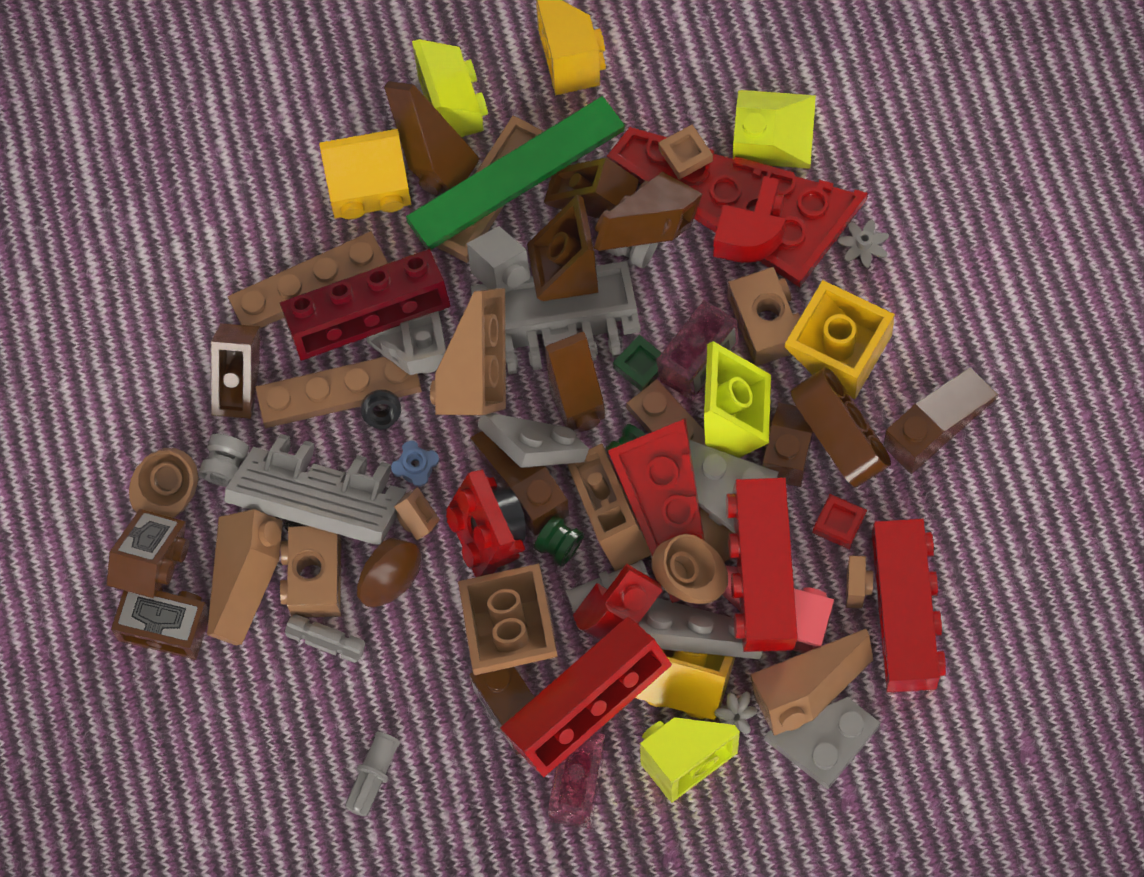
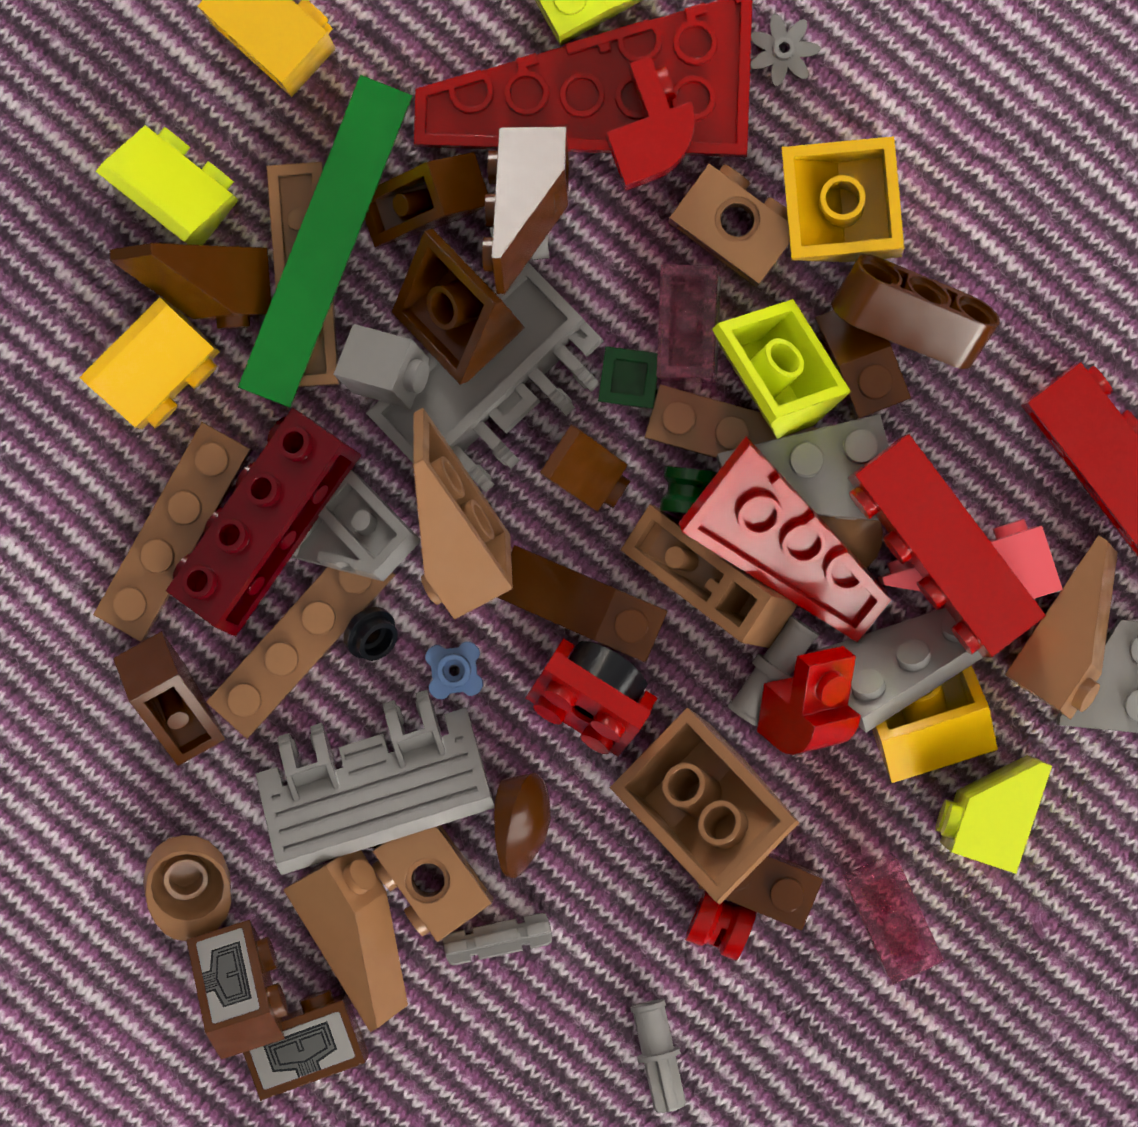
camera: 35 degrees left, 20 degrees up
light grey wheel [198,434,249,487] -> none
medium nougat plate [394,486,440,540] -> none
light grey wing [478,413,589,467] -> none
red brick [500,616,672,778] -> none
dark green wheel [534,515,584,567] -> none
medium nougat hat [652,534,728,604] -> none
medium nougat plate [659,124,713,180] -> none
light grey plant [714,691,757,734] -> none
red tile [812,494,867,549] -> none
medium nougat plate [846,556,873,609] -> none
reddish brown slope [883,367,999,474] -> none
none -> red wheel [685,891,757,961]

